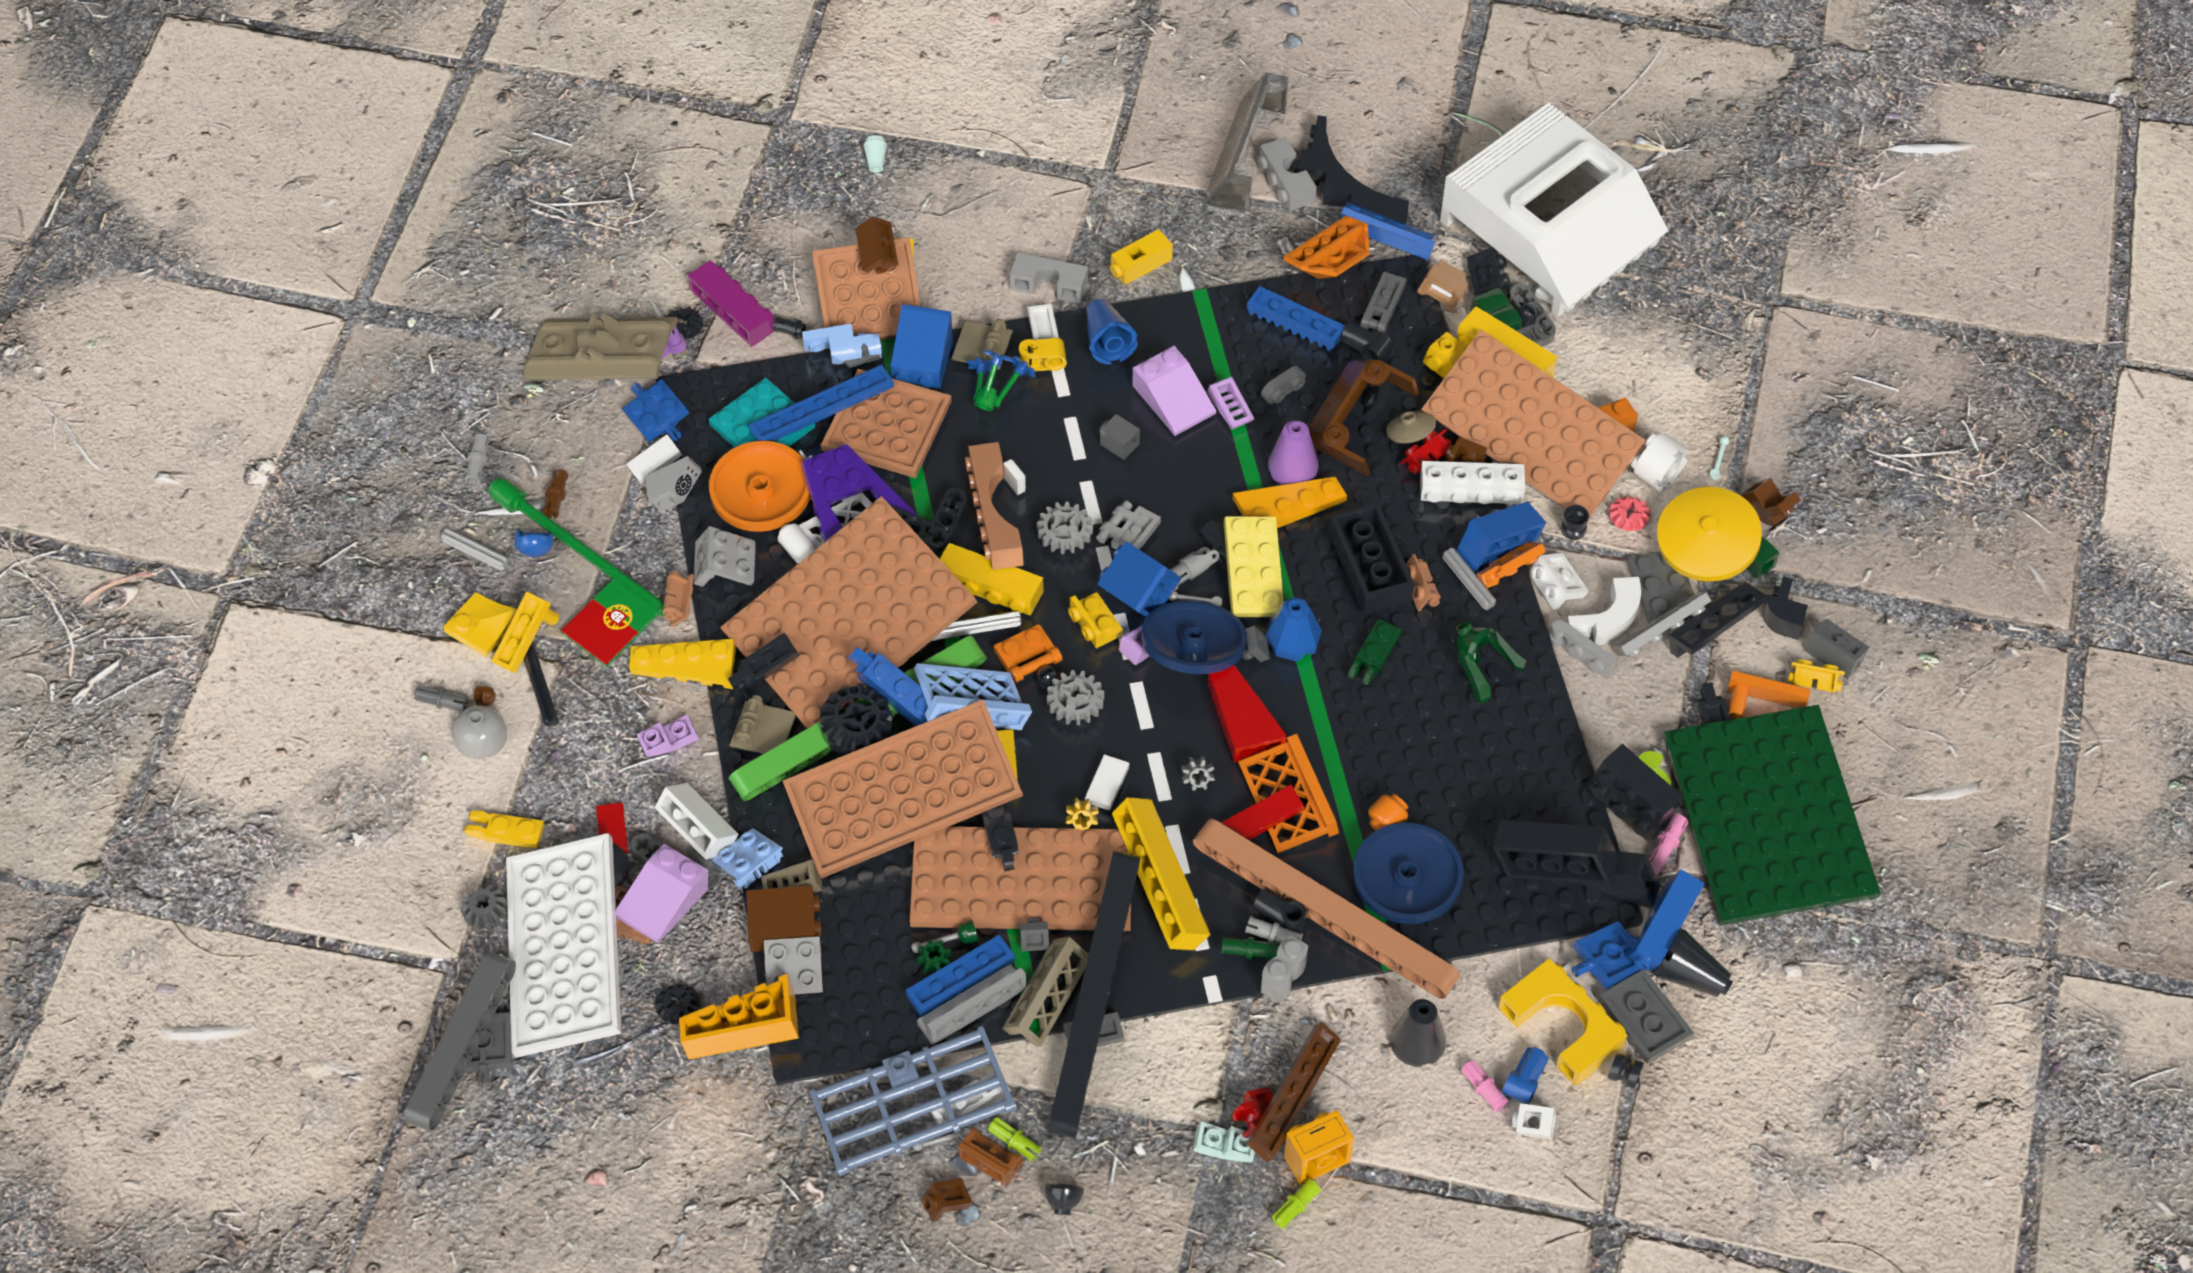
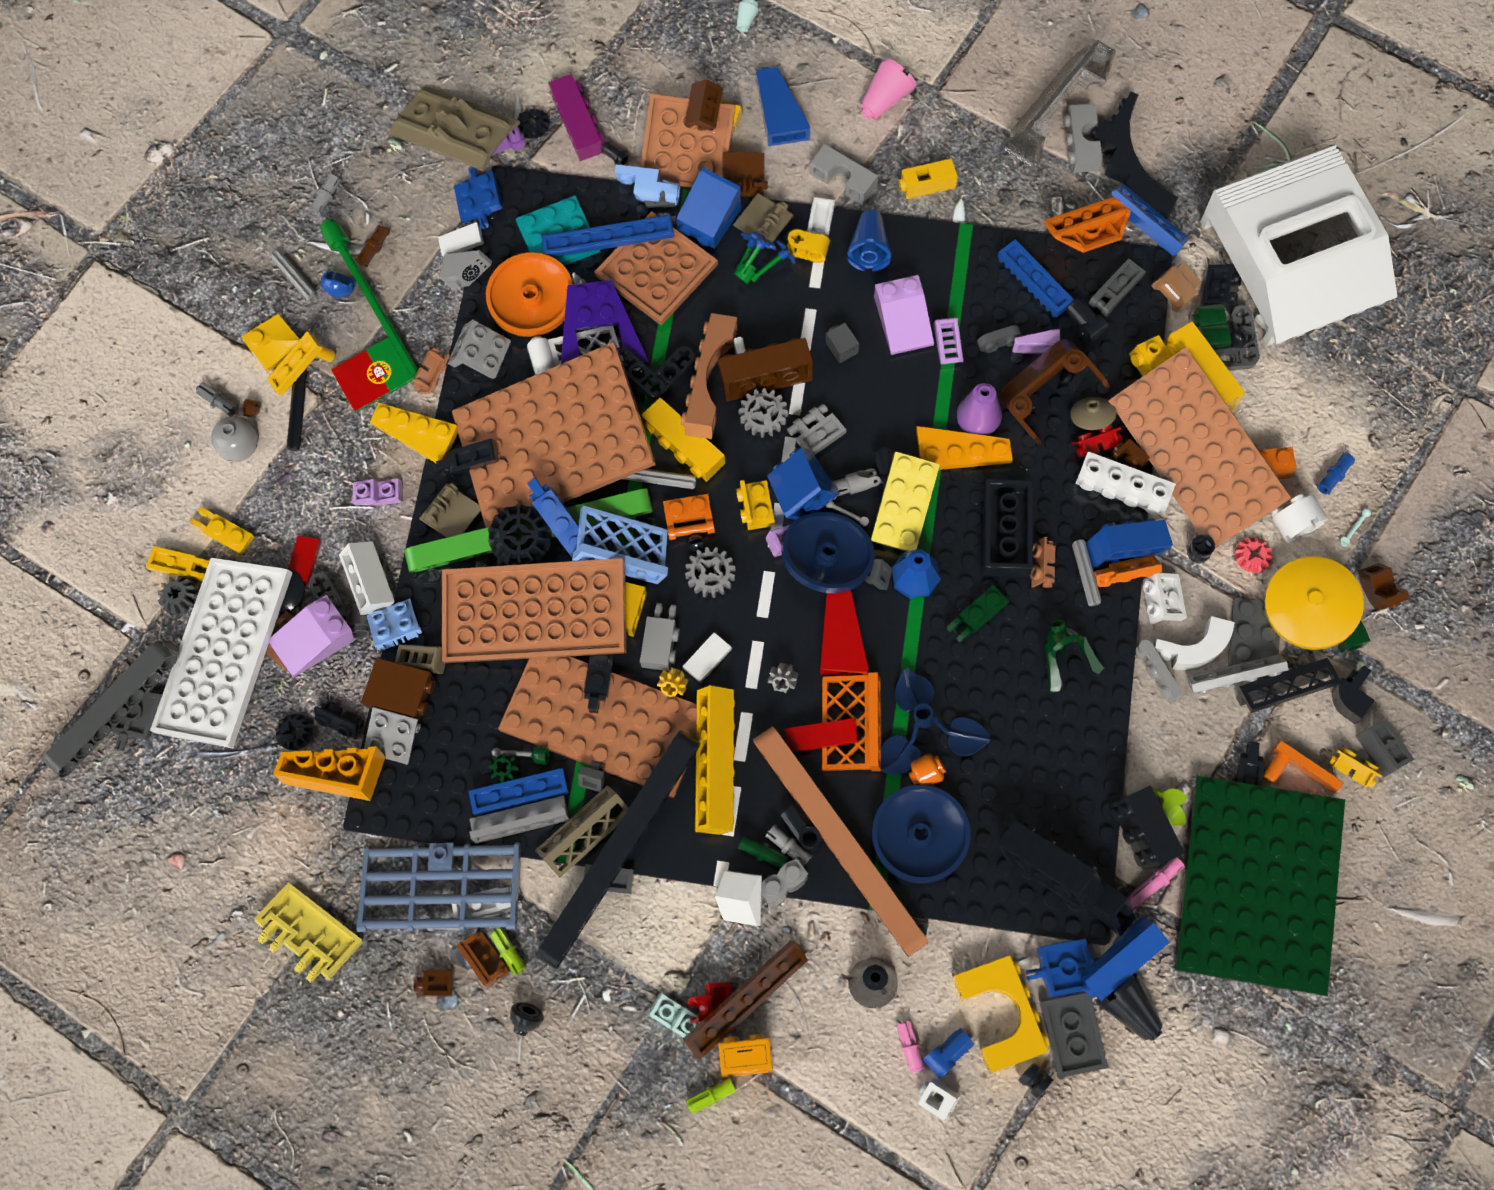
camera: 25 degrees right, 15 degrees up
none -> yellow hinge [146,546,210,581]
none -> light yellow hinge [254,882,363,982]
none -> black hinge [314,701,364,739]
none -> light grey hinge [640,603,680,671]
none -> white slope [715,871,762,926]
none -> reddish brown brick [718,338,813,402]
none -> reddish brown hinge [722,152,768,197]
none -> blue slope [756,67,810,147]
none -> bright pink cone [860,58,917,120]
none -> dark blue plant [881,668,990,775]
none -> lavender slope [1012,329,1060,354]
none -> blue pin [1317,453,1355,495]

